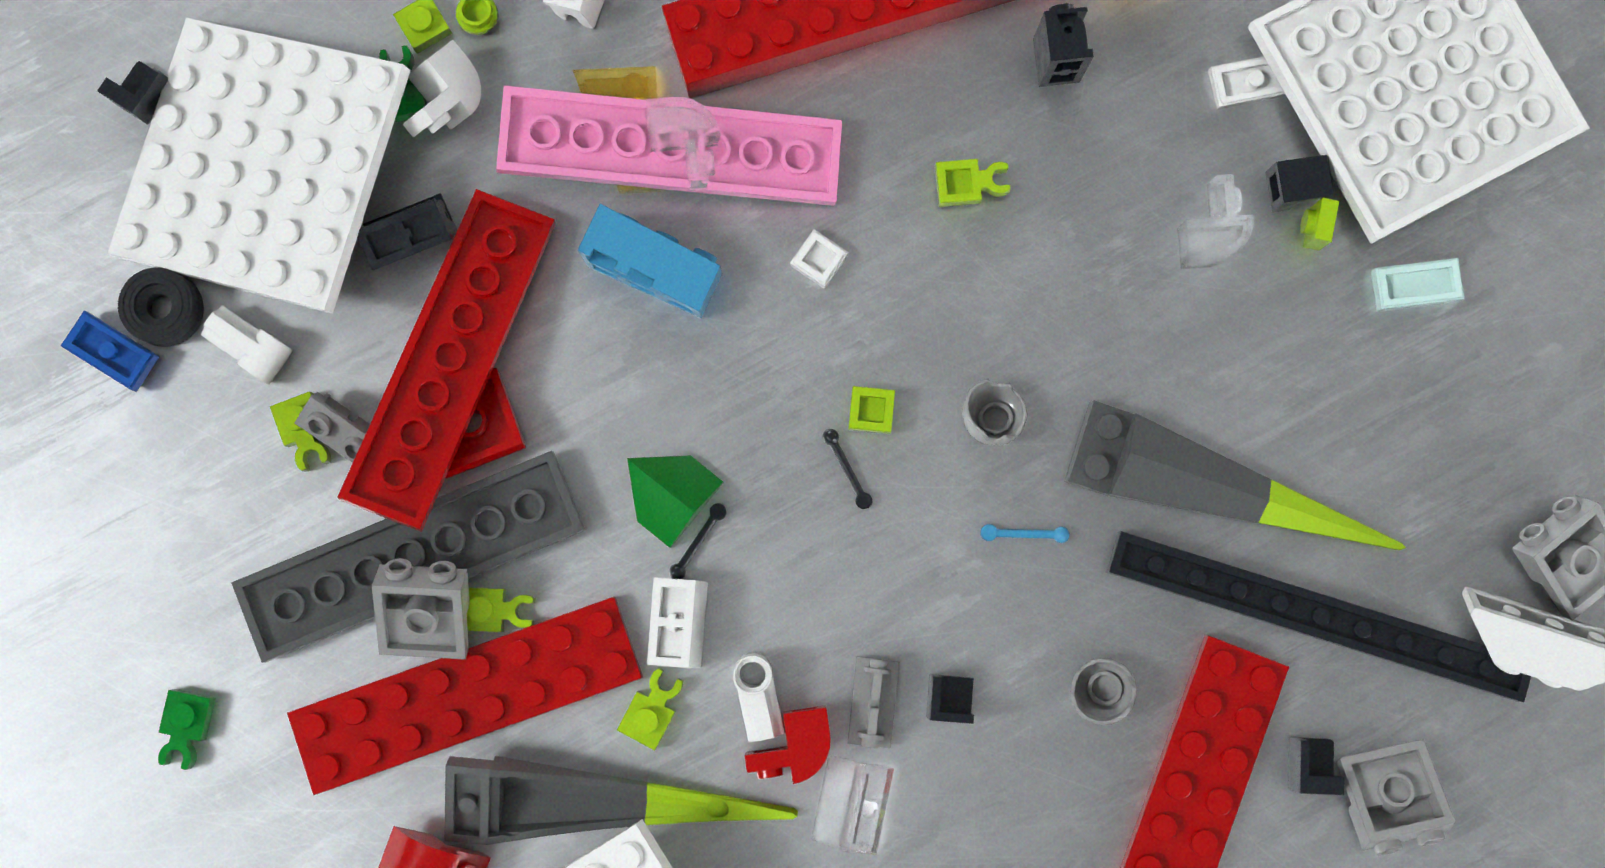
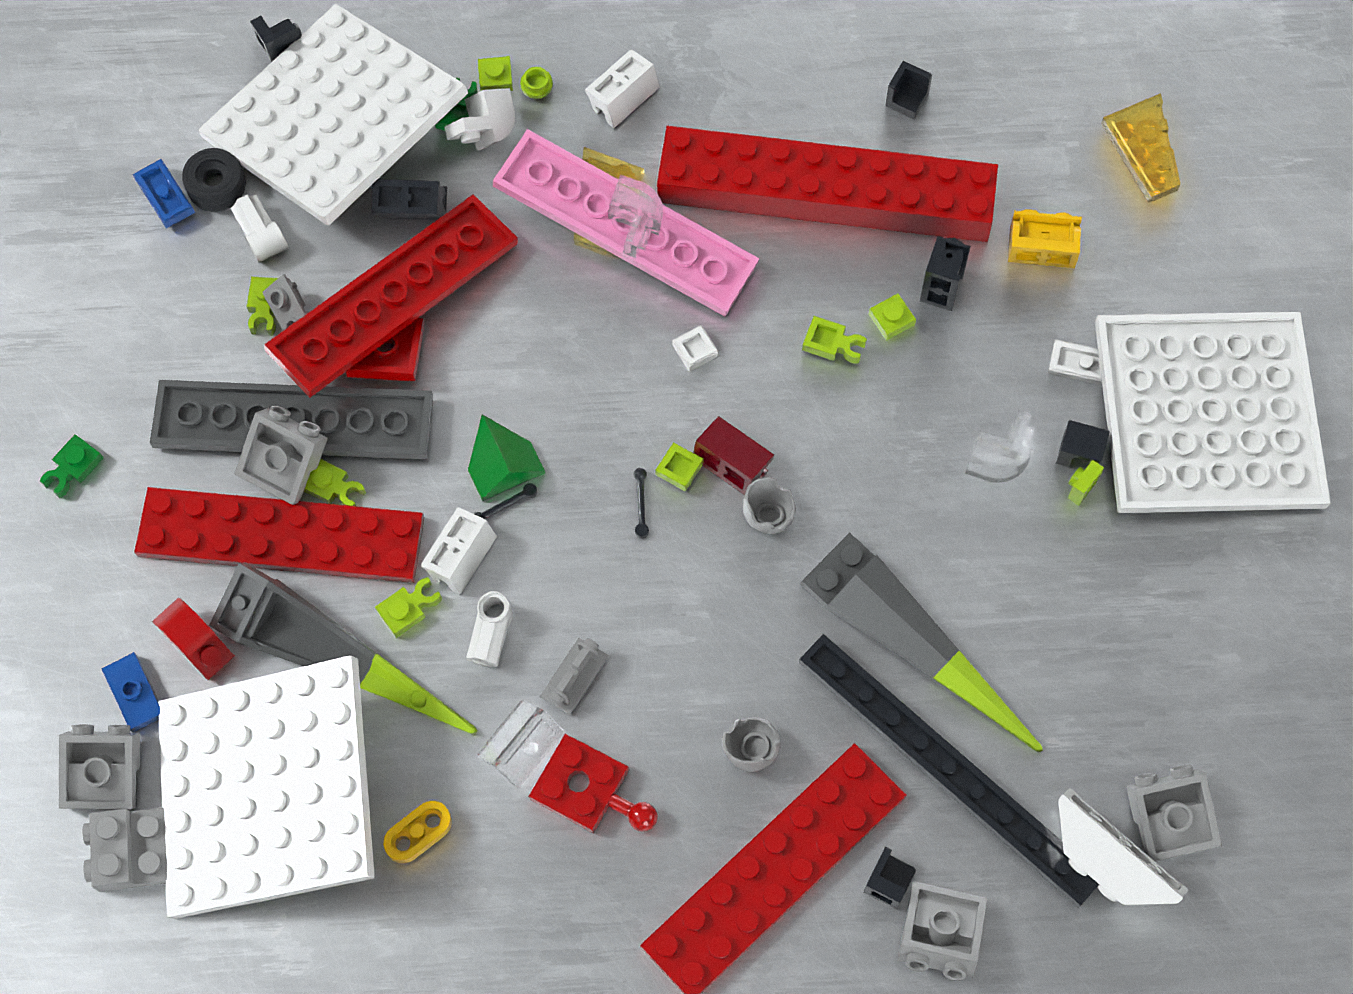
camera: 30 degrees right, 15 degrees down
dark azure wedge [578,204,722,318] -> none
red brick [745,705,831,784] -> none
black panel [926,674,974,724] -> none
dark azure hinge [980,524,1070,543] -> none
light aqua tile [1371,258,1465,311] -> none
none -> red plate [528,734,658,834]
none -> dark red hinge [693,416,774,496]
none -> lime plate [868,293,916,341]

